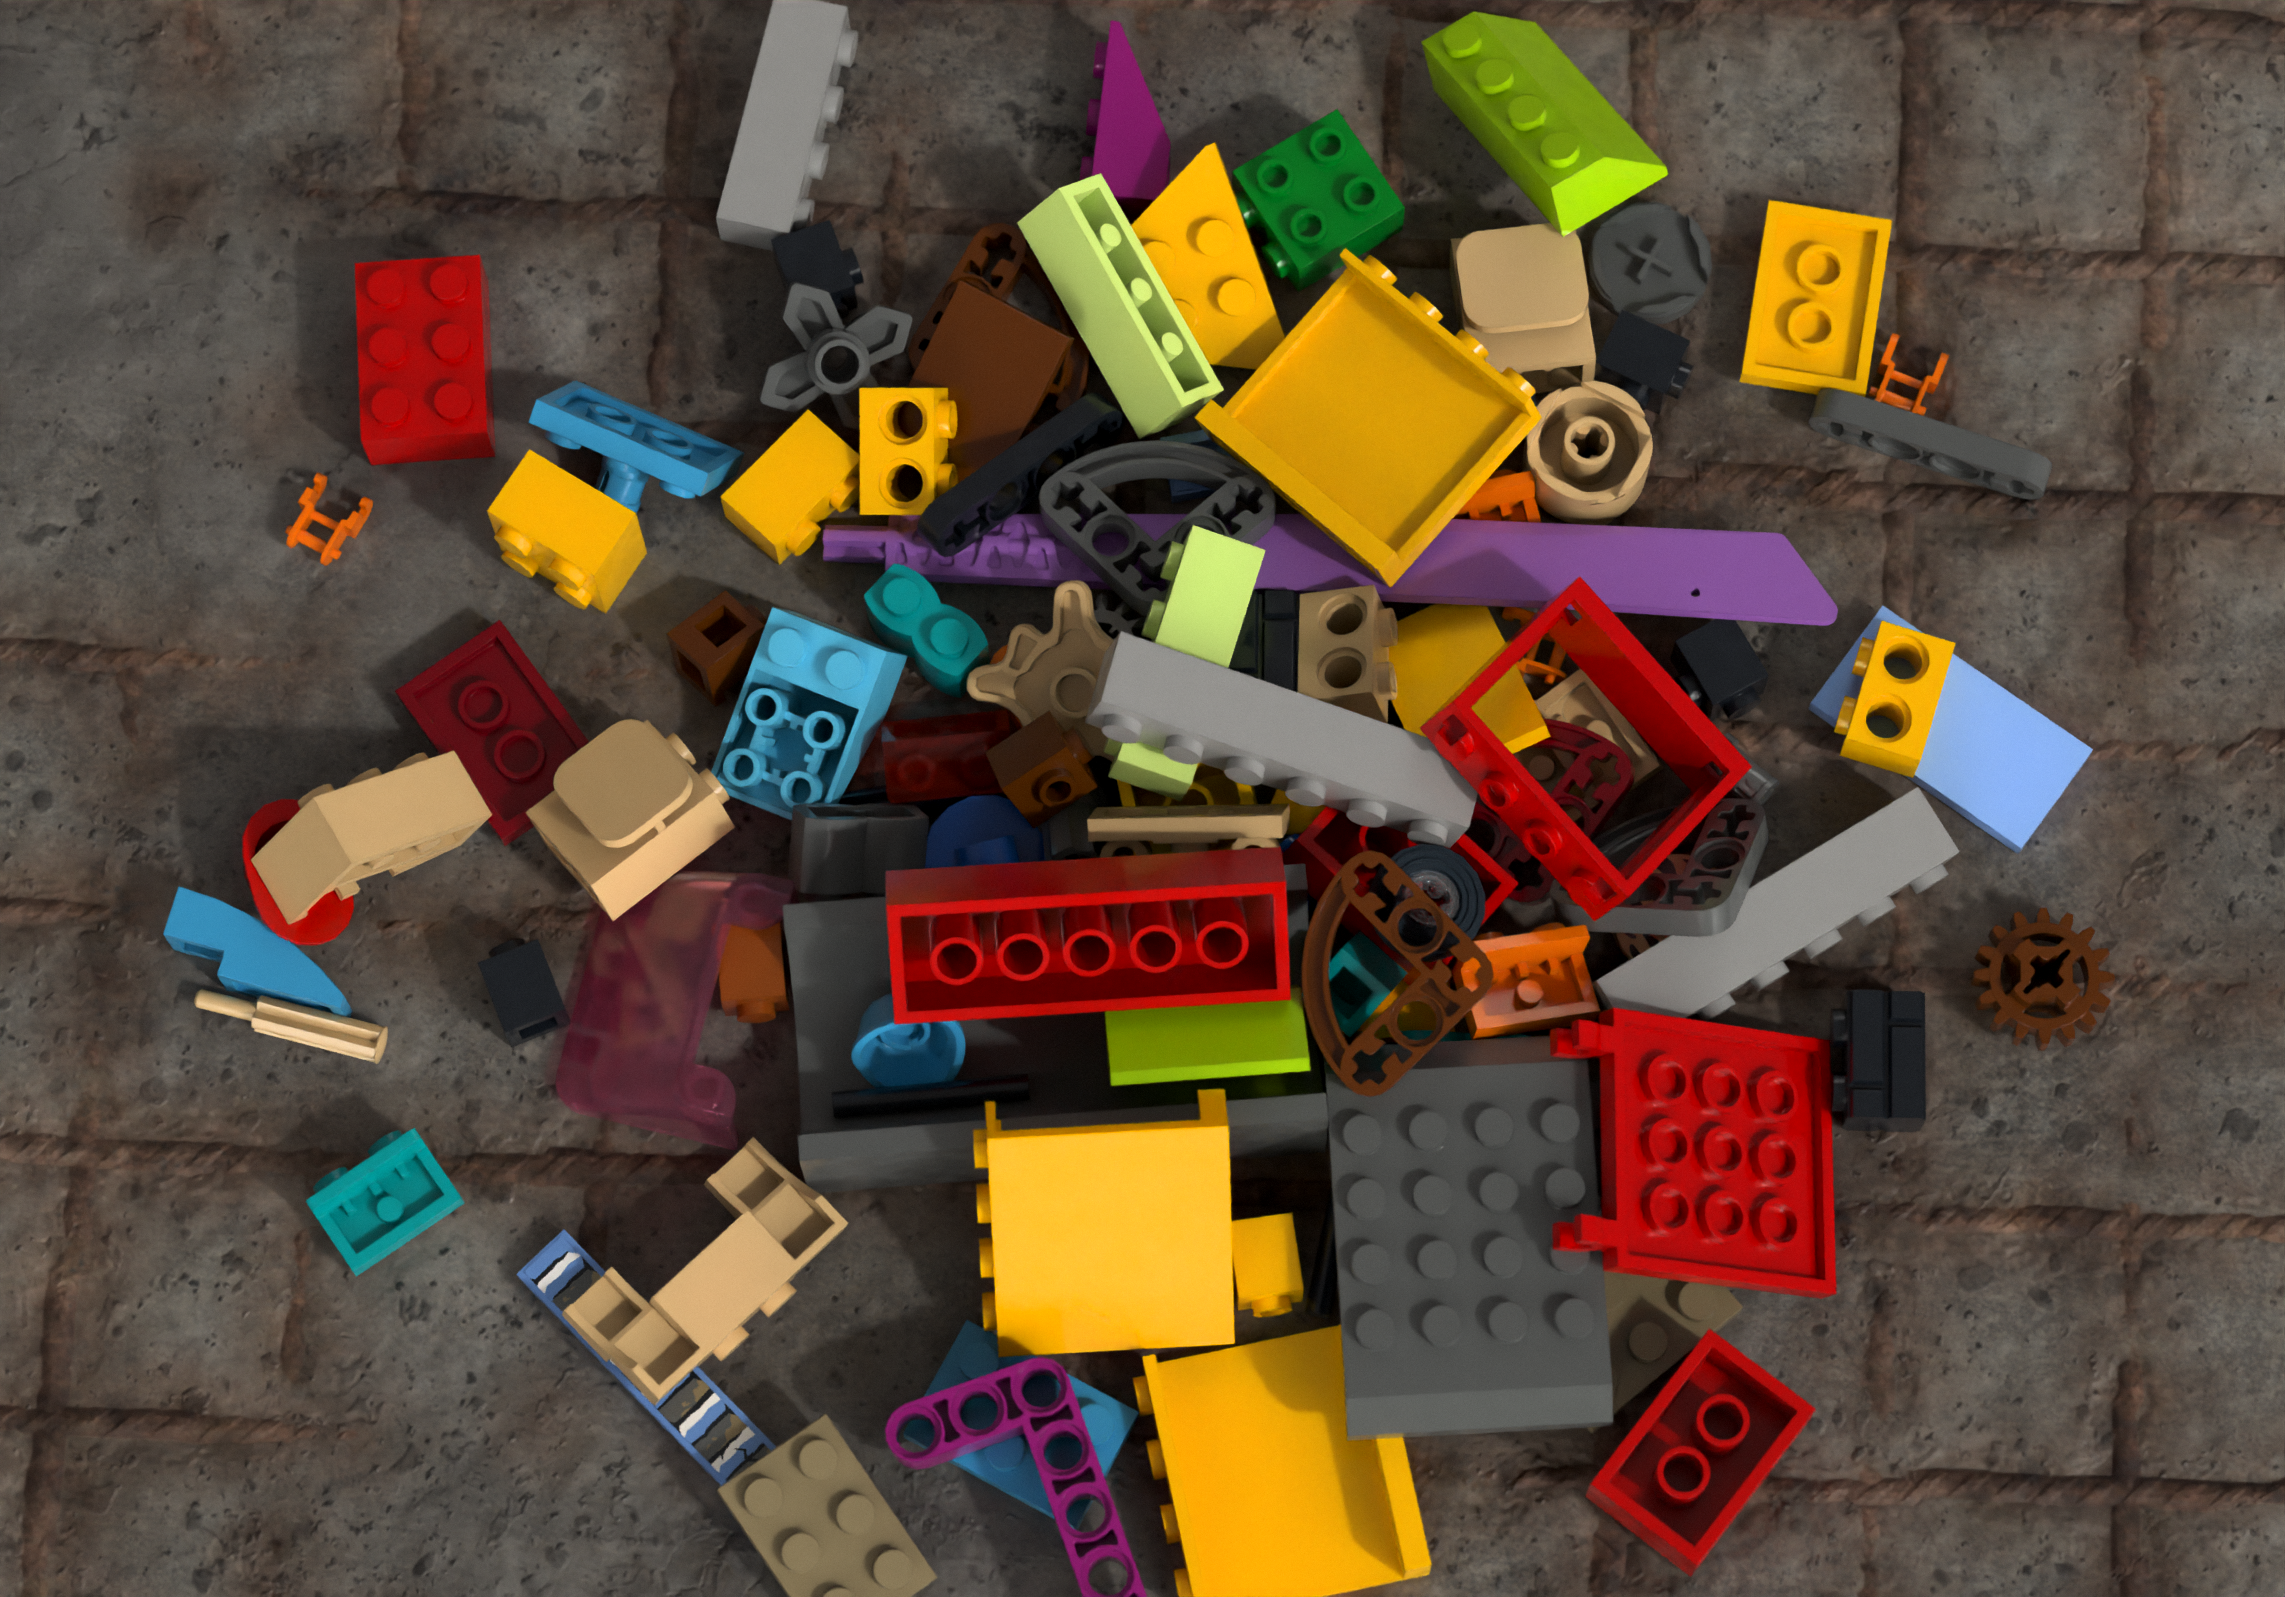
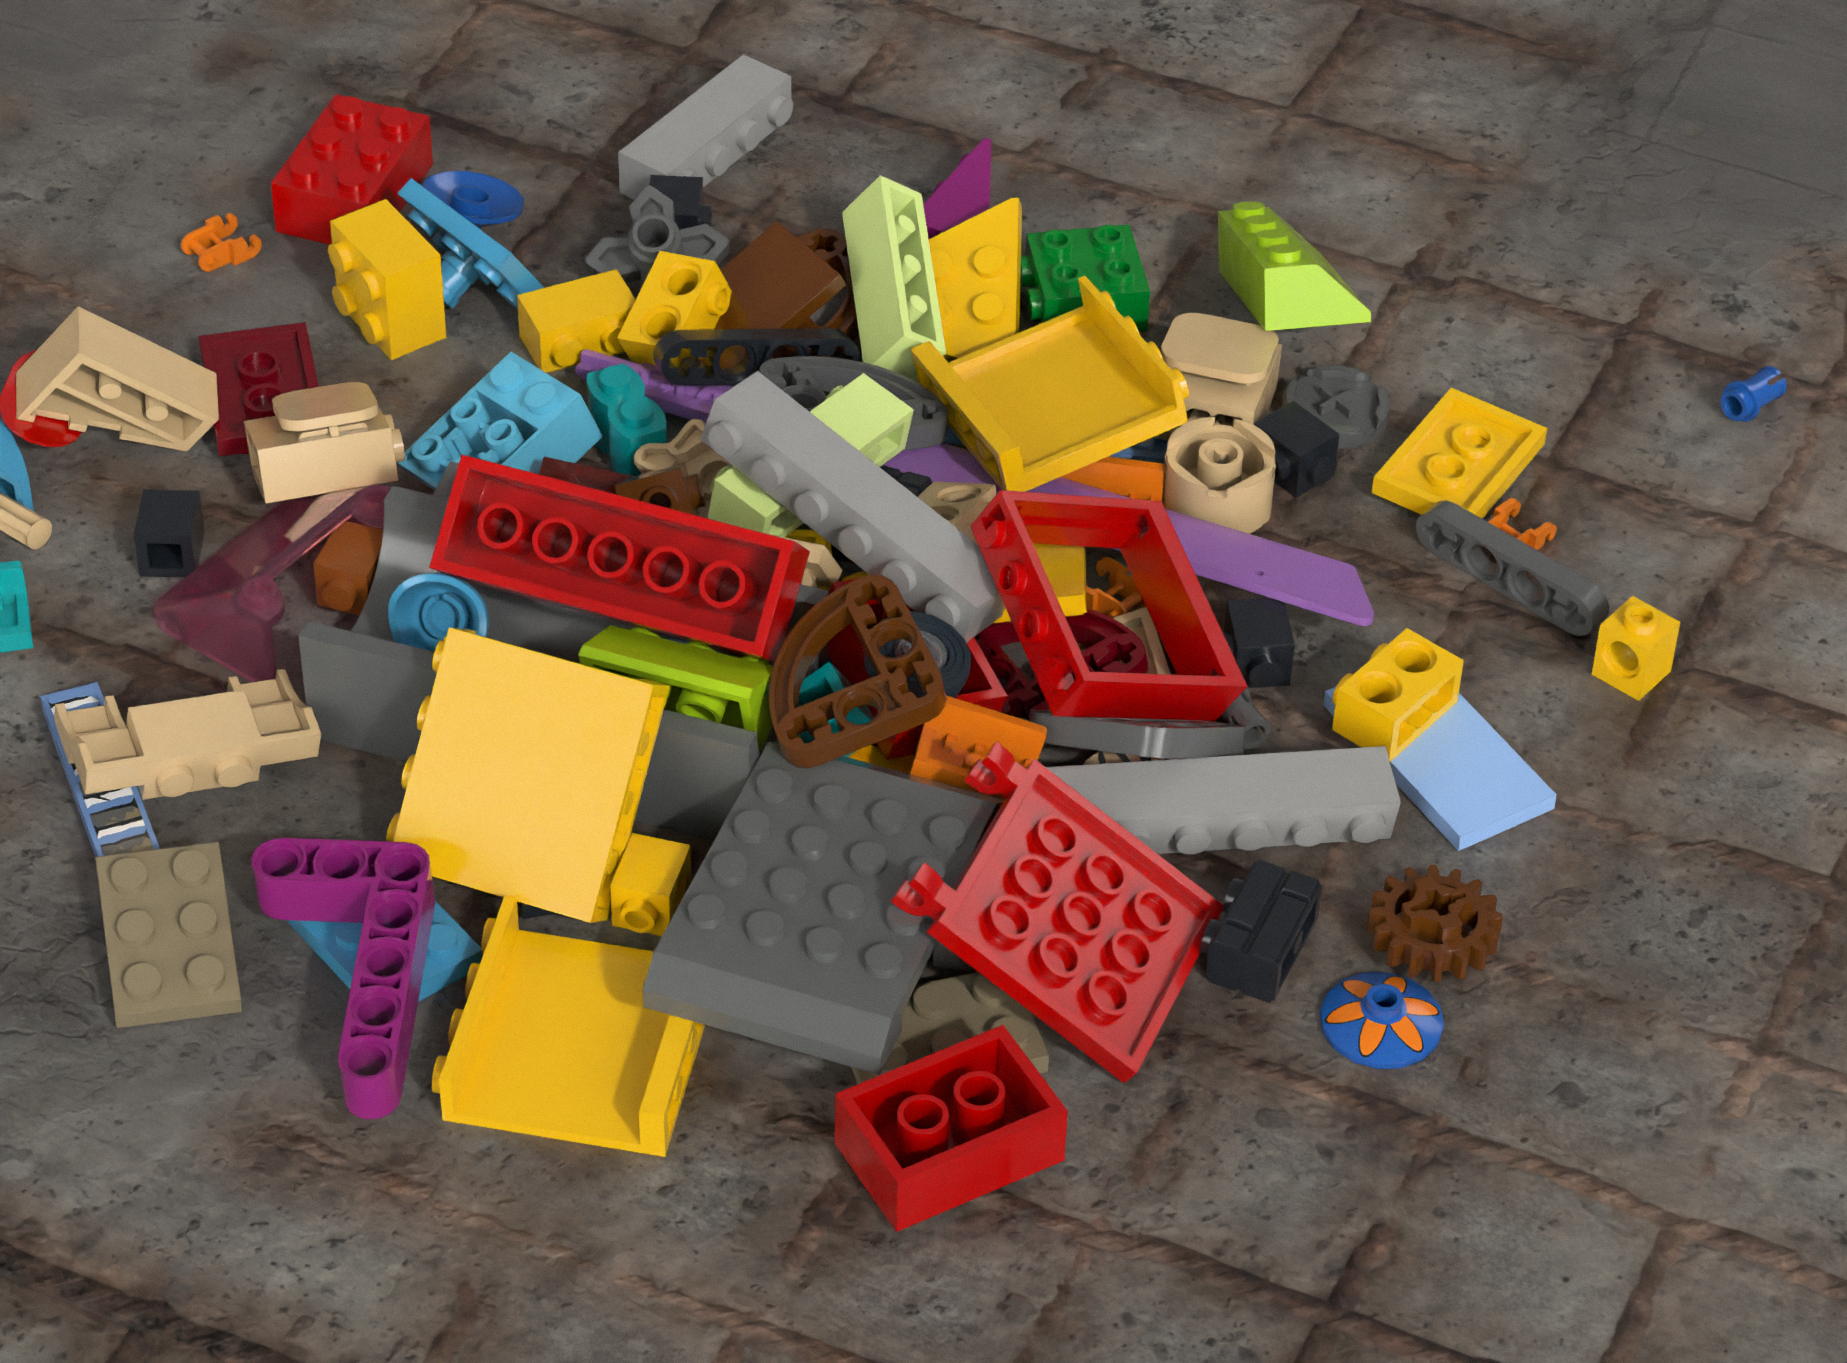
camera: 20 degrees right, 30 degrees down
reddish brown brick [666,590,767,707] -> none
none -> blue dish [423,171,524,229]
none -> blue dish [1320,972,1444,1069]
none -> yellow brick [1591,596,1680,701]
none -> blue pin [1720,366,1787,422]

